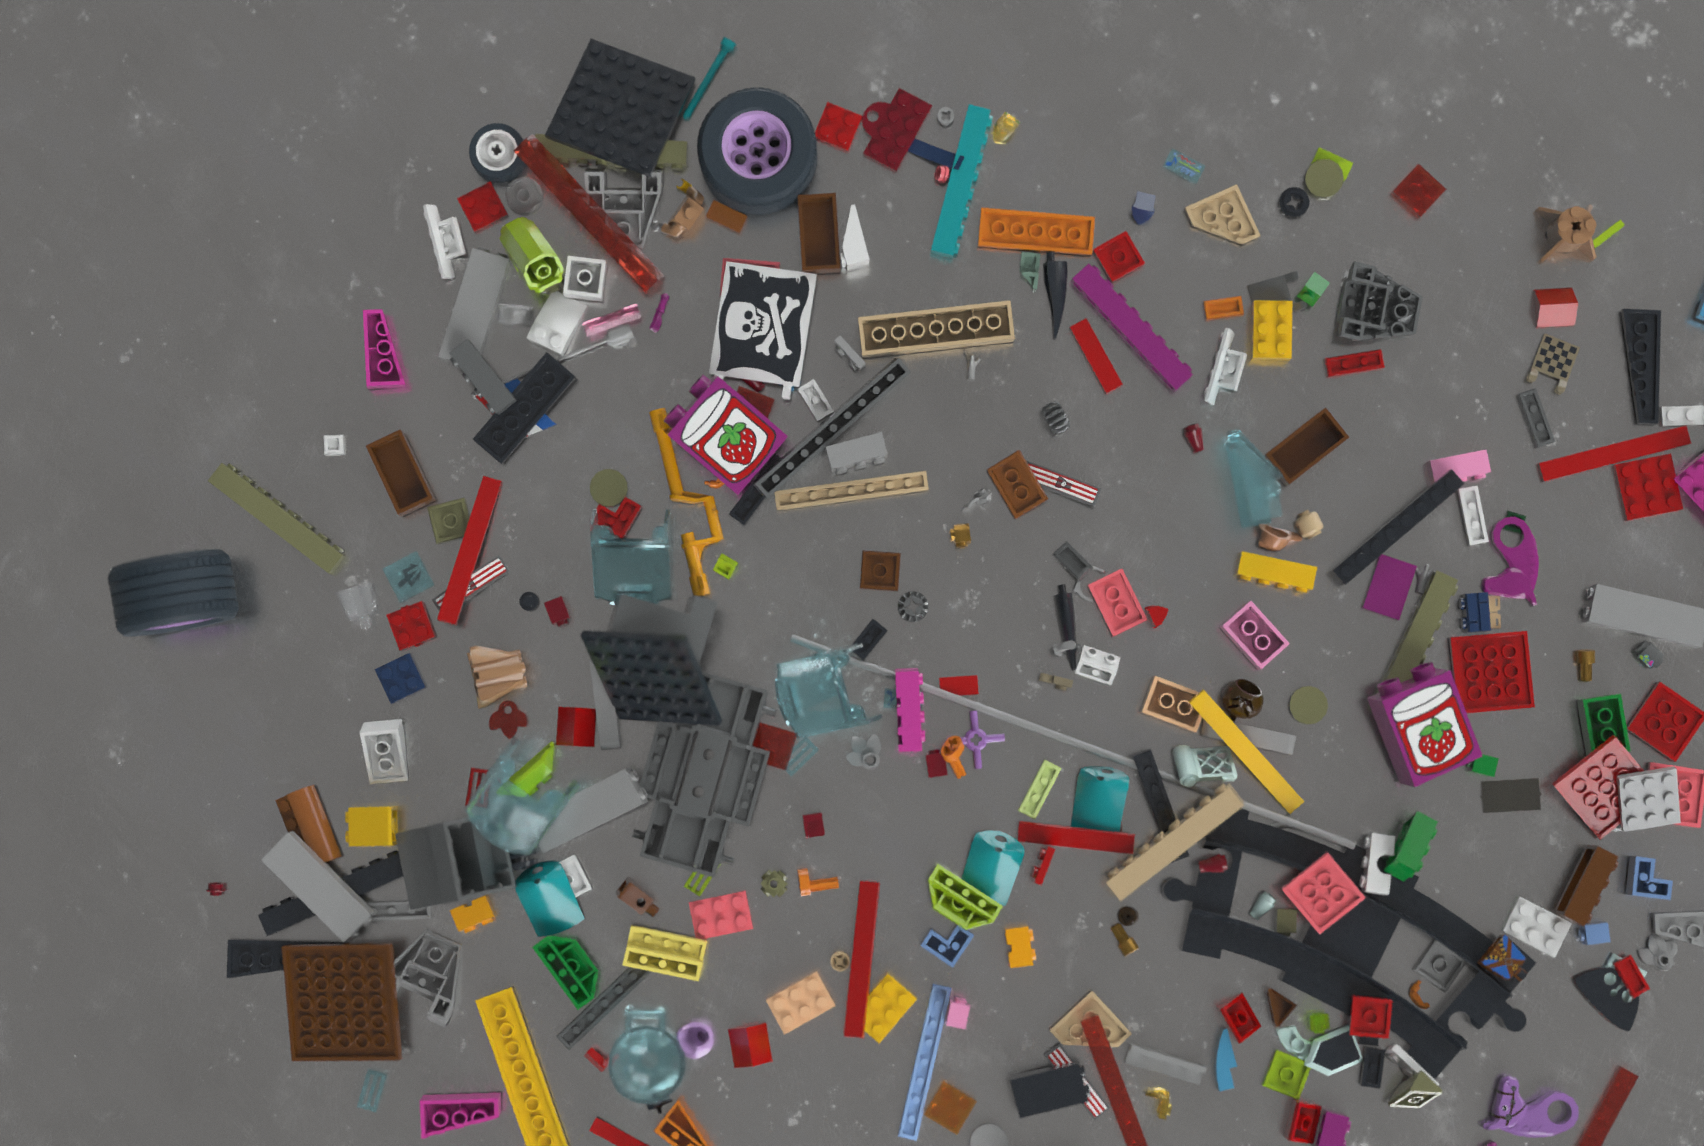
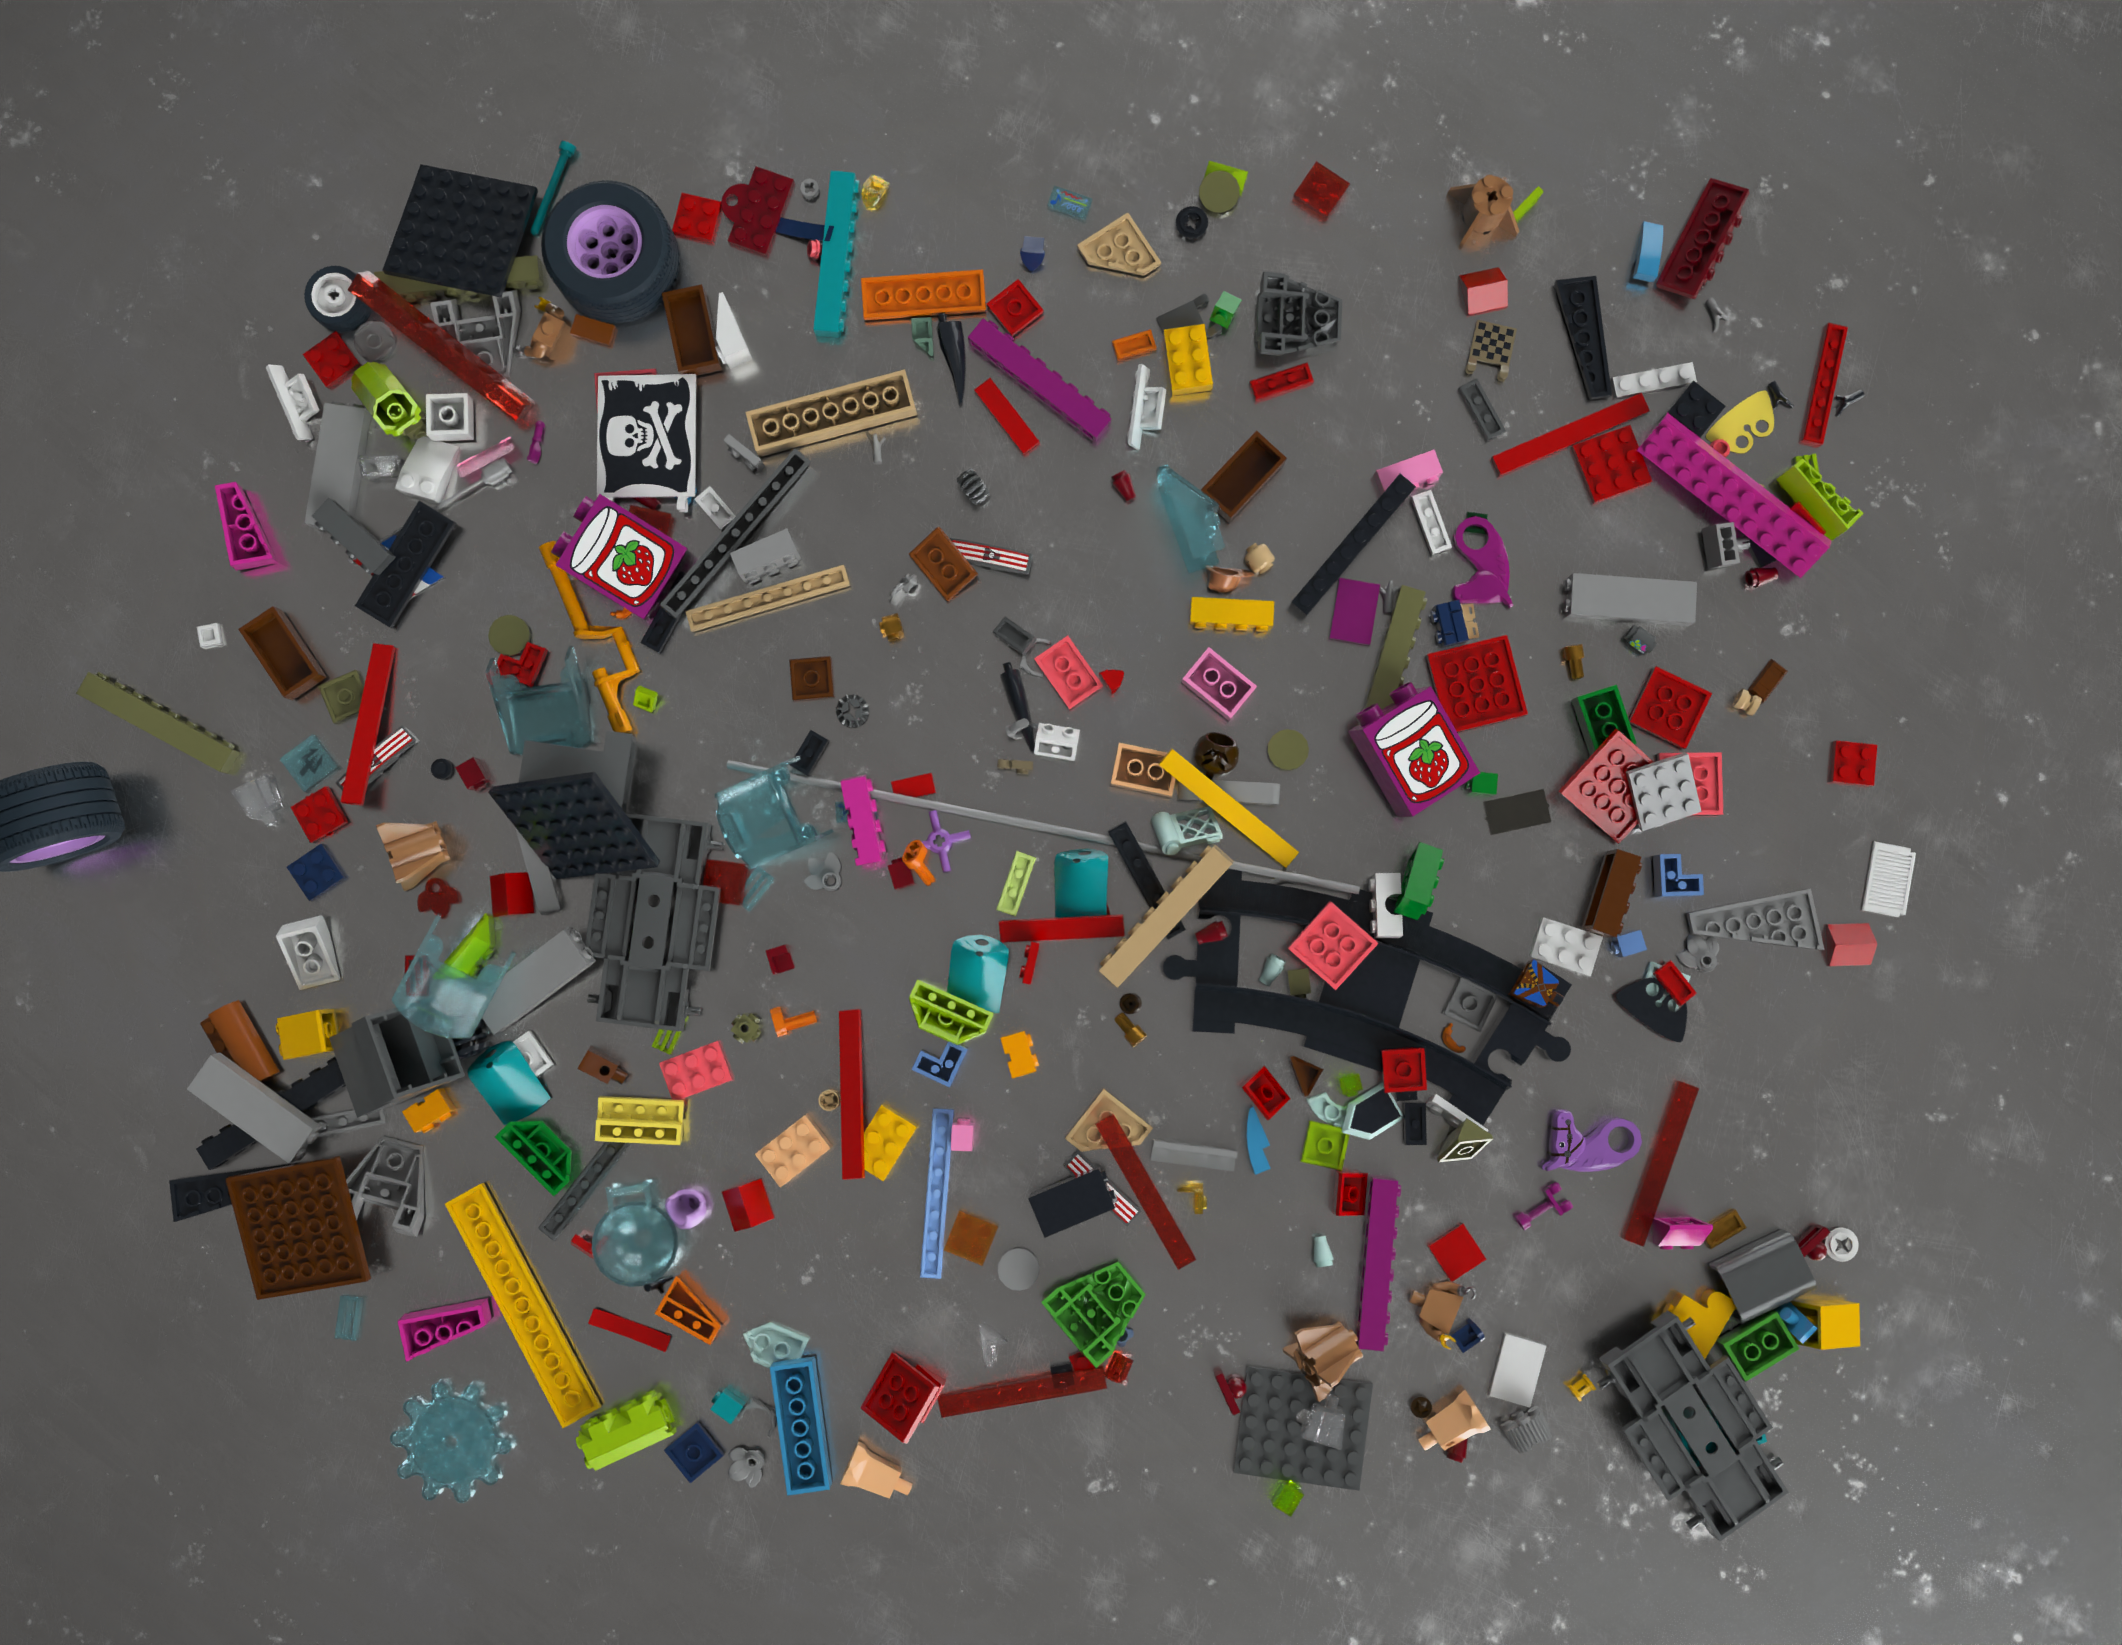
camera: 10 degrees left, 0 degrees up
dark red plate [206,882,225,896] -> none

